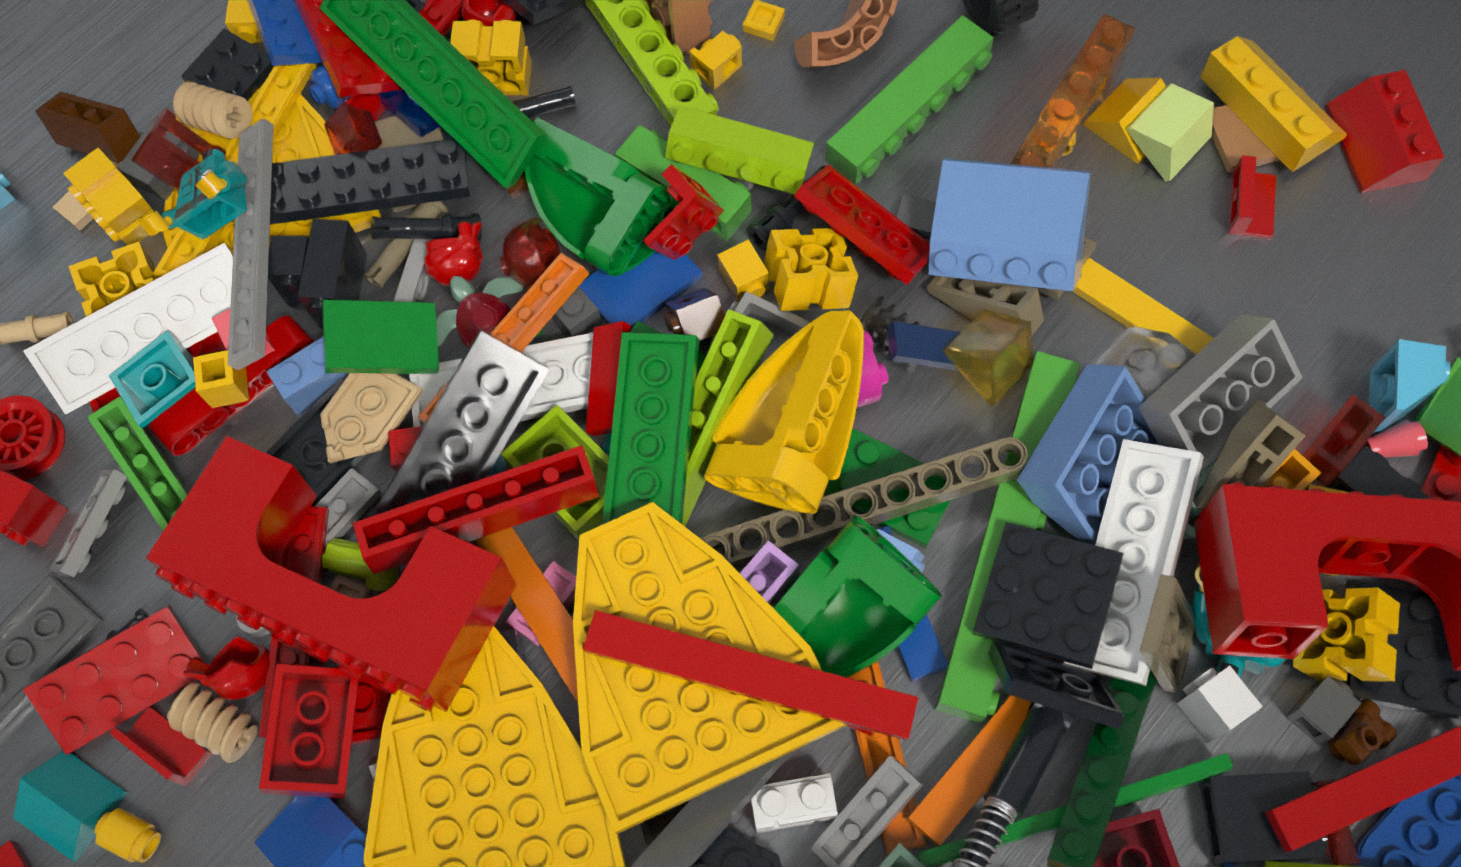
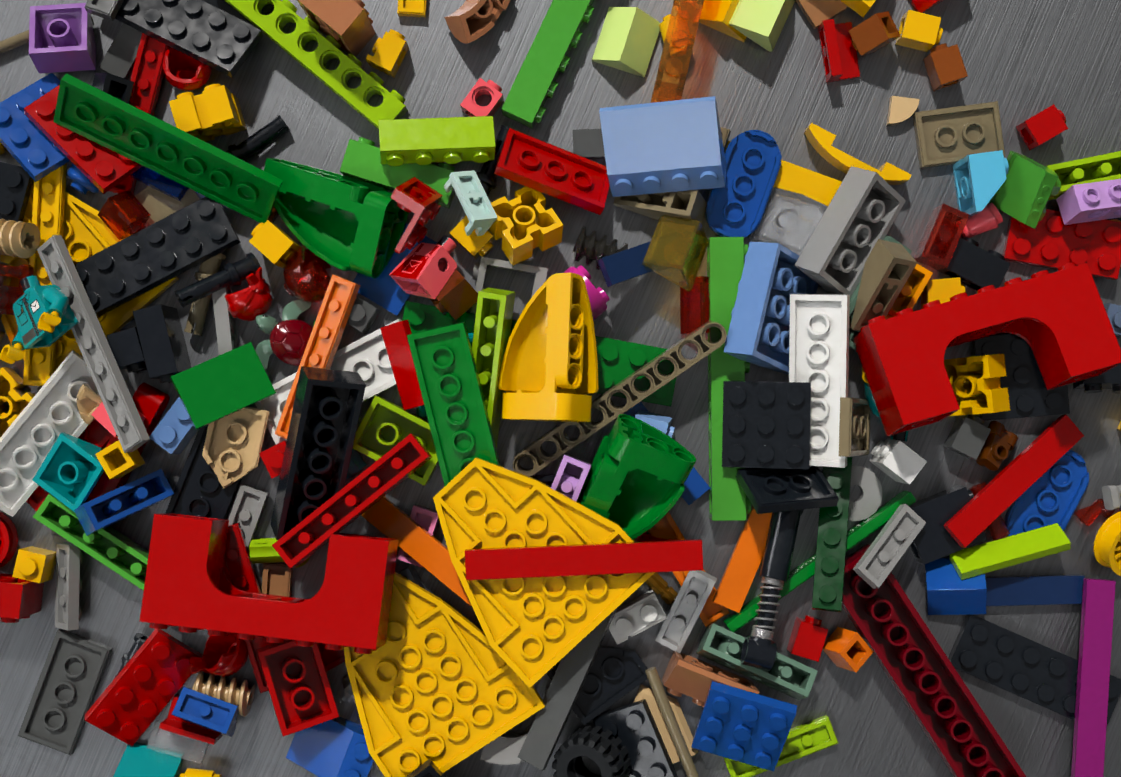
camera: 20 degrees left, 20 degrees up
none -> yellow brick [12,546,56,583]
none -> blue brick [74,469,174,536]
none -> tan tile [76,384,102,425]
none -> clear tile [146,720,209,764]
none -> blue tile [172,687,239,737]
none -> yellow brick [249,220,304,270]
none -> coral torso [389,235,457,300]
none -> light aqua hinge [444,170,498,236]
none -> coral brick [460,78,504,117]
none -> yellowish green slope [592,7,660,78]
none -> pearl gold axle [645,572,678,605]
none -> clear red tile [680,276,709,334]
none -> blue tile [705,130,782,238]
none -> yellow slope [804,123,911,185]
none -> light grey tile [848,465,883,521]
none -> dark orange brick [849,11,900,56]
none -> light grey plate [853,504,926,589]
none -> tan tile [887,96,920,126]
none -> yellow brick [895,10,943,52]
none -> dark tan tile [913,101,1005,169]
none -> dark orange brick [923,43,968,91]

